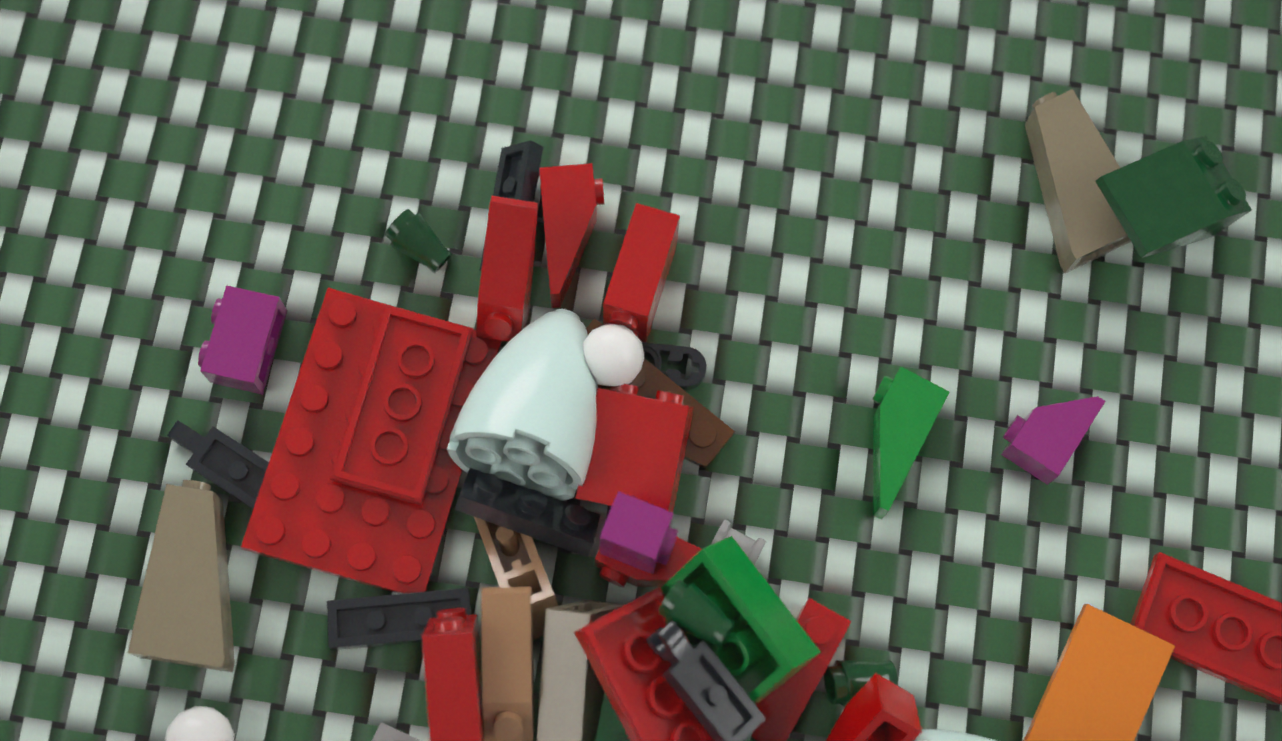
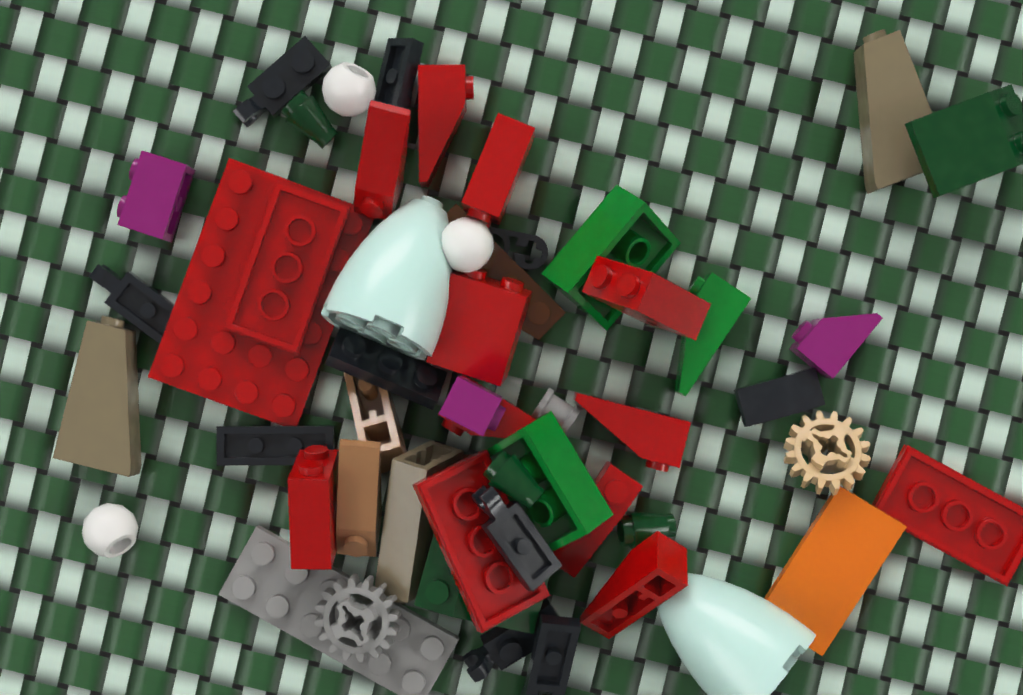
camera: 10 degrees right, 15 degrees up
none -> black plate [233,36,332,127]
none -> white piece [322,62,376,117]
none -> green slope [541,184,681,330]
none -> red slope [573,392,691,472]
none -> red brick [582,255,711,341]
none -> black slope [734,368,826,427]
none -> tan gear [783,410,871,495]

